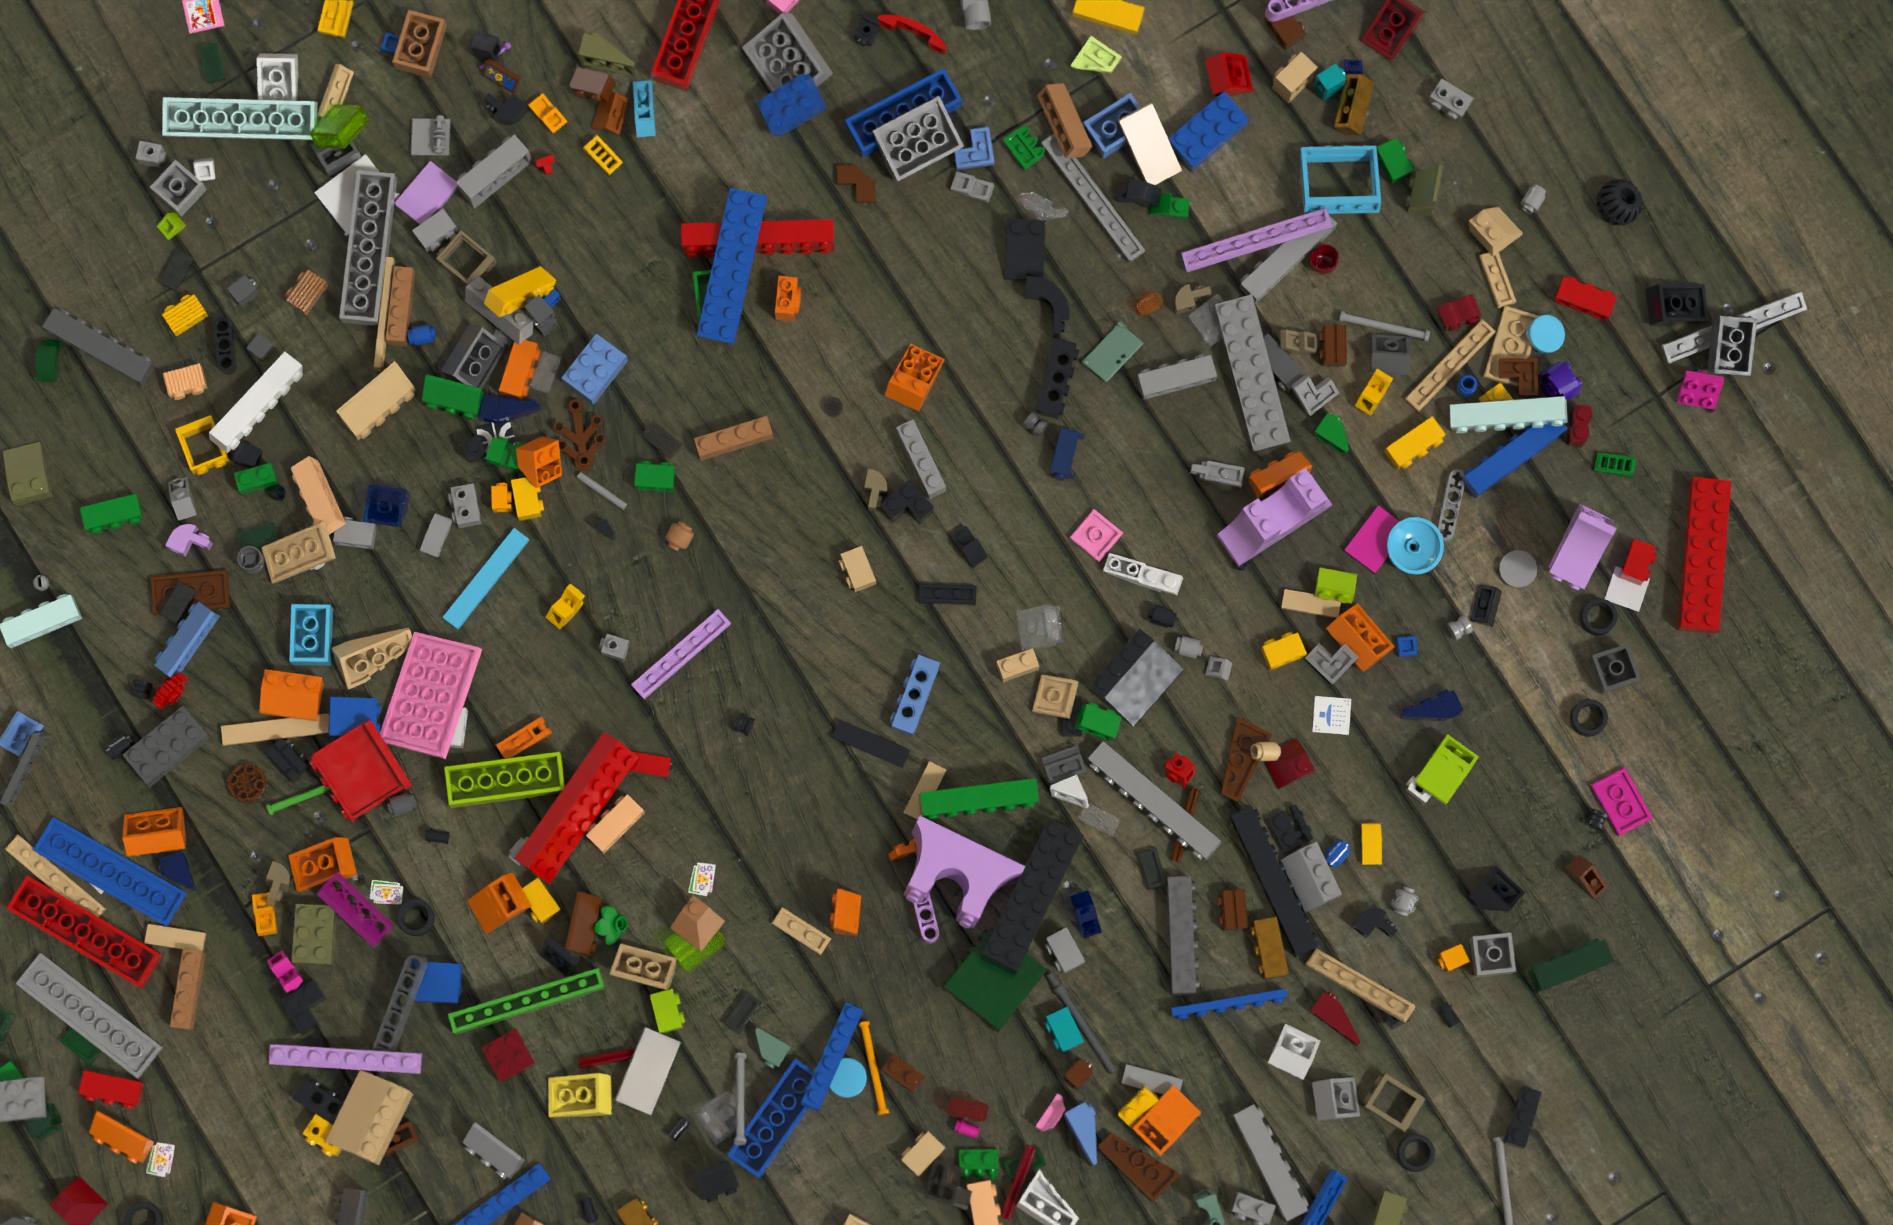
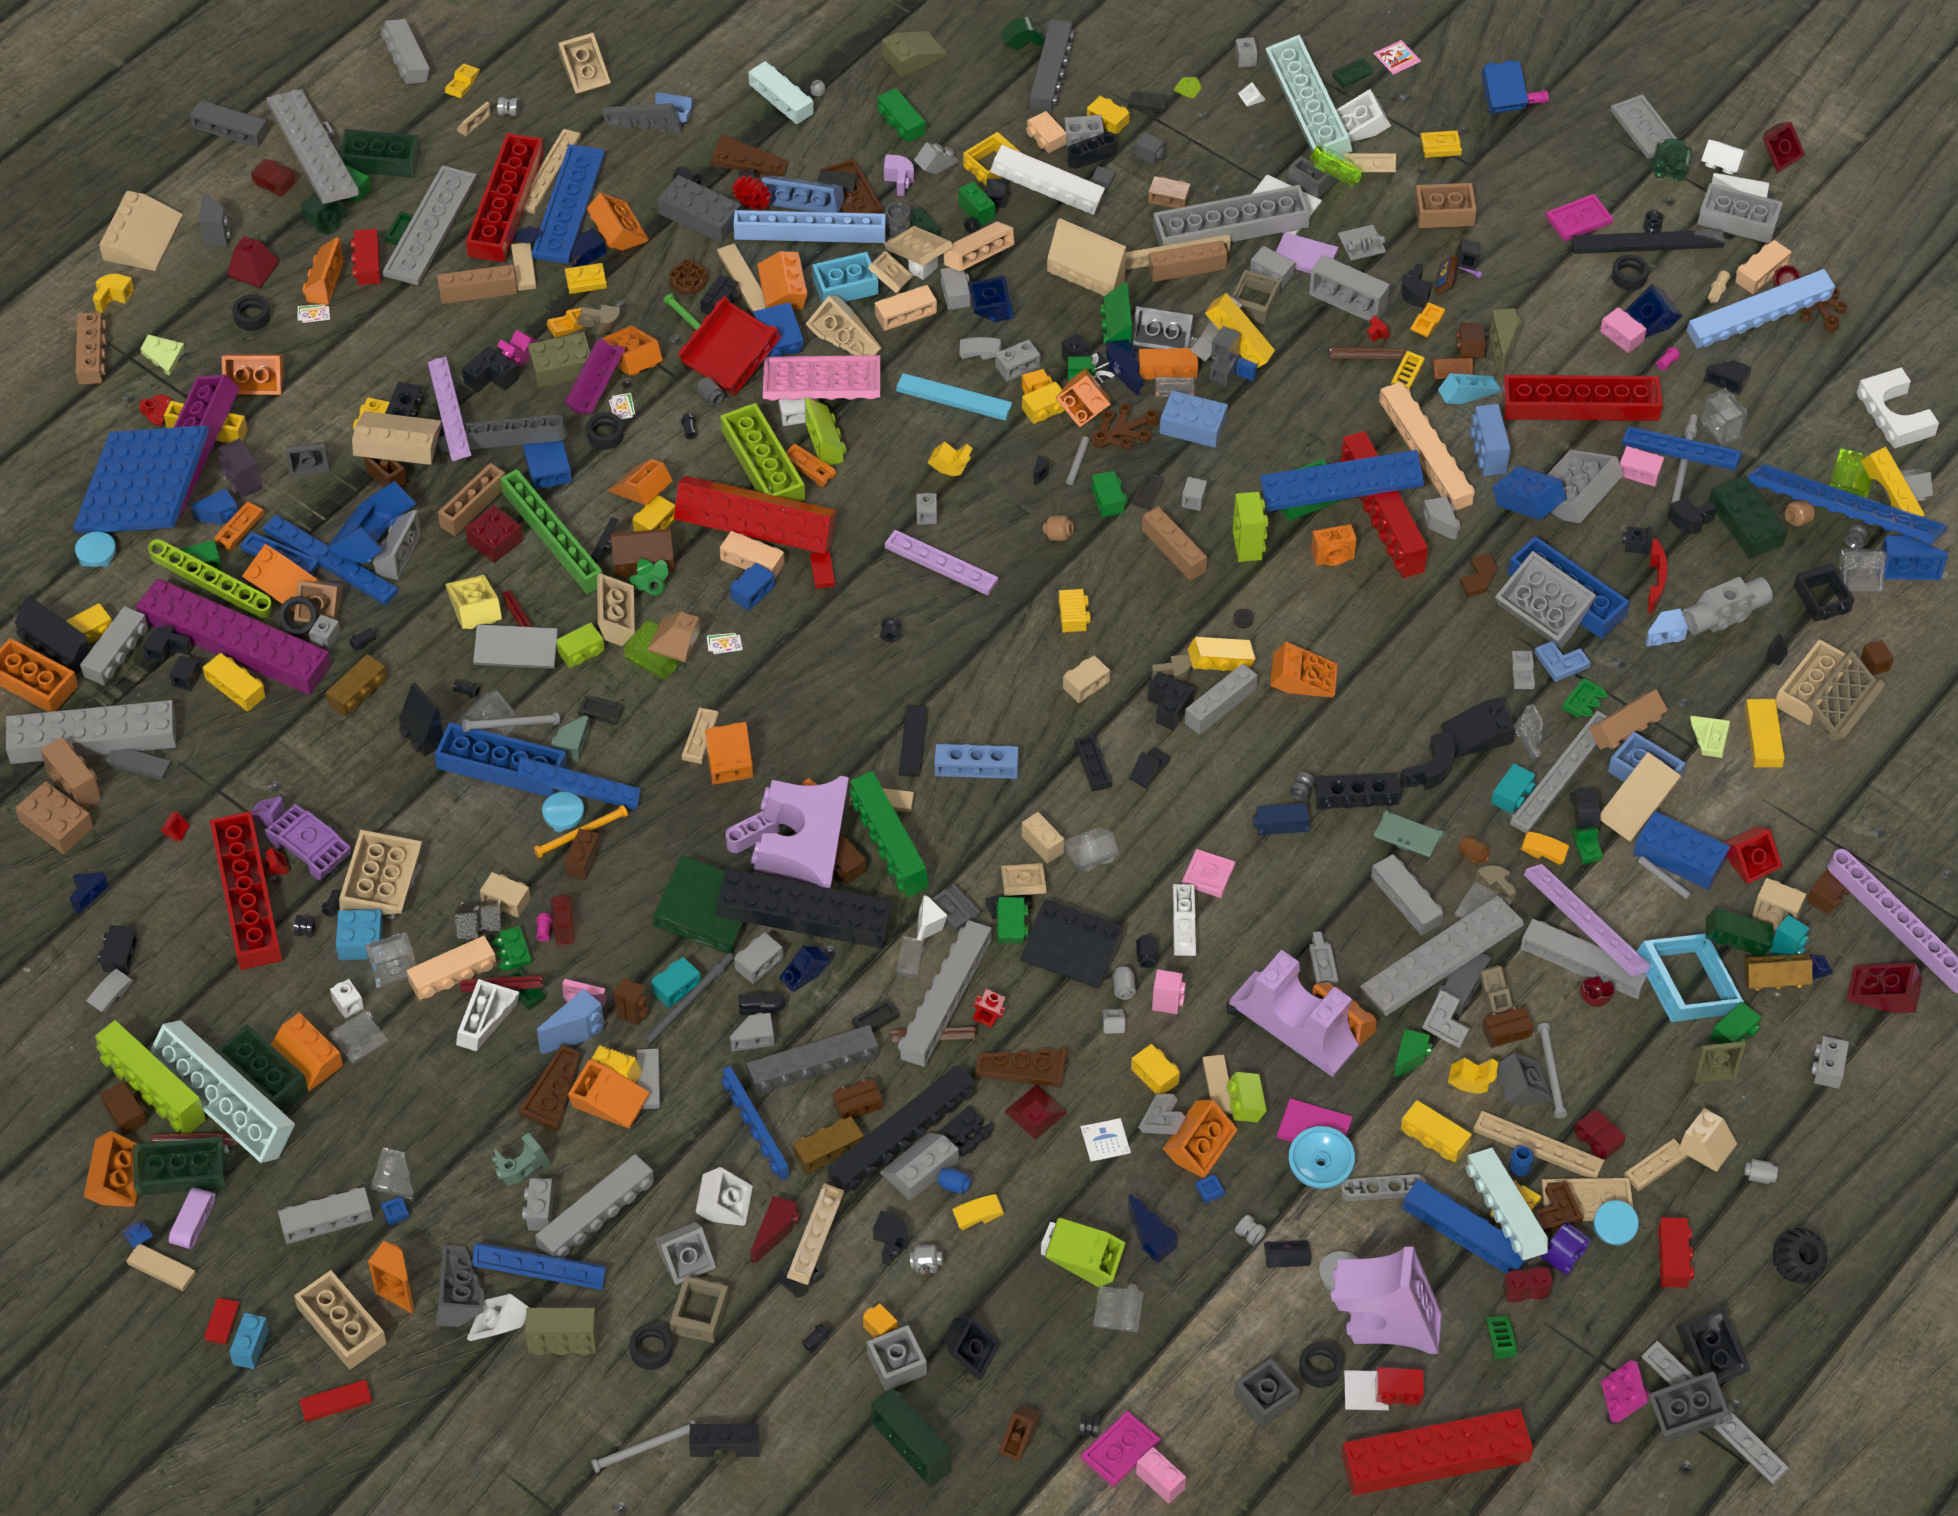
camera: 75 degrees right, 25 degrees down
light grey brick [150,160,207,217] -> none
blue brick [407,324,437,346] -> none
tan brick [1251,742,1281,761] -> none
black tyre [1570,699,1608,737] -> none
none -> blue windscreen [327,481,416,564]
none -> medium nougat brick [438,463,505,536]
none -> dark blue sticker [513,226,543,244]
none -> yellow plate [565,263,607,294]
none -> reddish brown wing [711,134,788,177]
none -> blue brick [730,562,775,611]
none -> light grey slope [730,1013,774,1052]
none -> light blue brick [734,210,886,243]
none -> black arm [738,992,785,1015]
none -> lime slope [804,398,846,465]
none -> reddish brown slope [833,833,867,884]
none -> tan tile [868,251,913,293]
none -> light nougat brick [875,285,937,331]
none -> yellow brick [1059,589,1090,633]
none -> light grey brick [1064,115,1104,147]
none -> clear hinge [1093,1284,1144,1333]
none -> bright pink brick [1136,1447,1186,1503]
none -> bright pink brick [1152,970,1186,1014]
none -> light grey brick [1181,477,1207,511]
none -> yellow brick [1187,637,1255,671]
none -> lime brick [1232,492,1268,562]
none -> reddish brown axle [1330,347,1406,360]
none -> light nougat brick [1379,382,1475,511]
none -> light grey slope [1422,496,1460,539]
none -> medium blue brick [1469,404,1510,476]
none -> teal brick [1491,763,1536,814]
none -> light orange slope [1521,831,1569,865]
none -> light grey bar [1638,856,1692,900]
none -> light blue slope [1646,609,1688,646]
none -> dark green brick [1706,907,1773,956]

